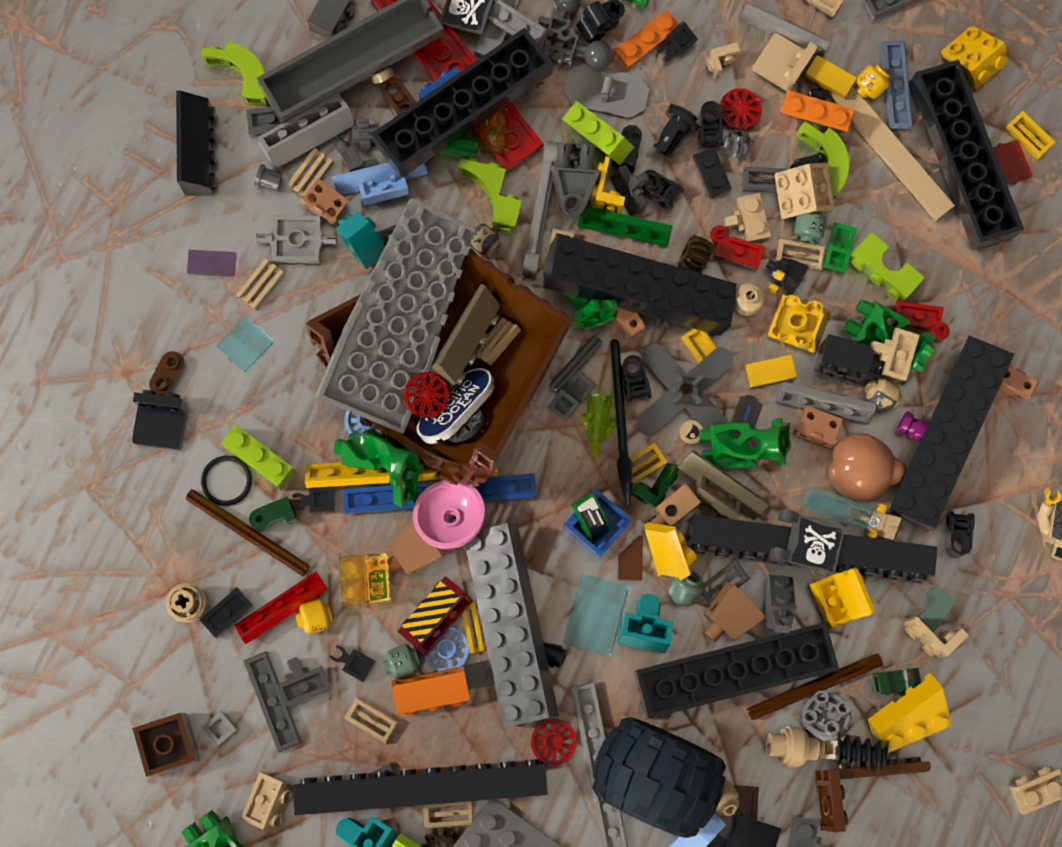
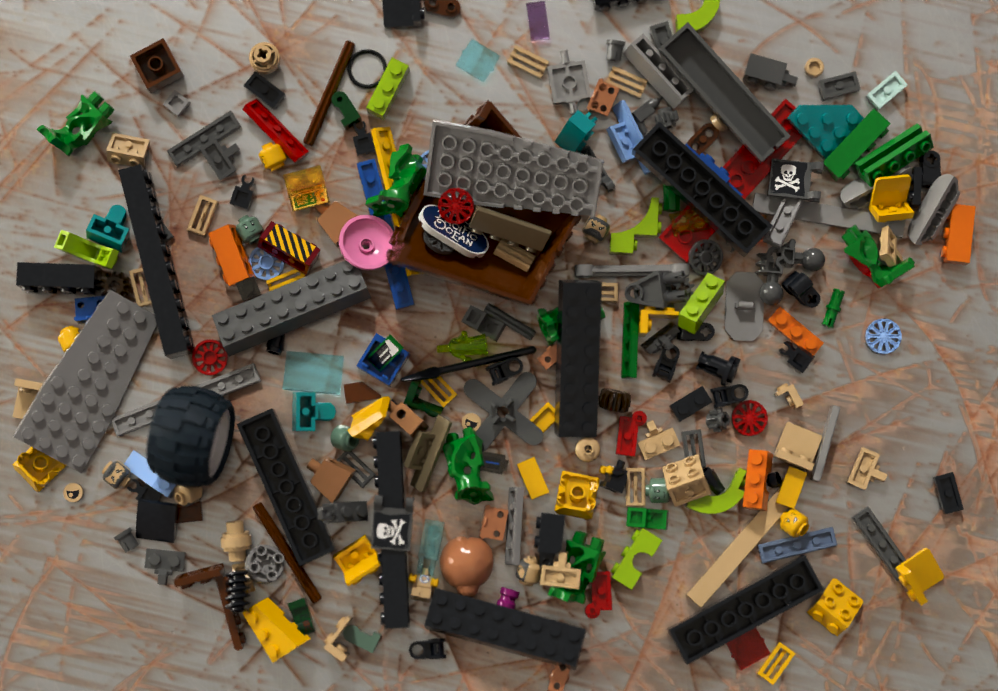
camera: 85 degrees right, 5 degrees up
none -> dark grey wheel [688,239,723,275]

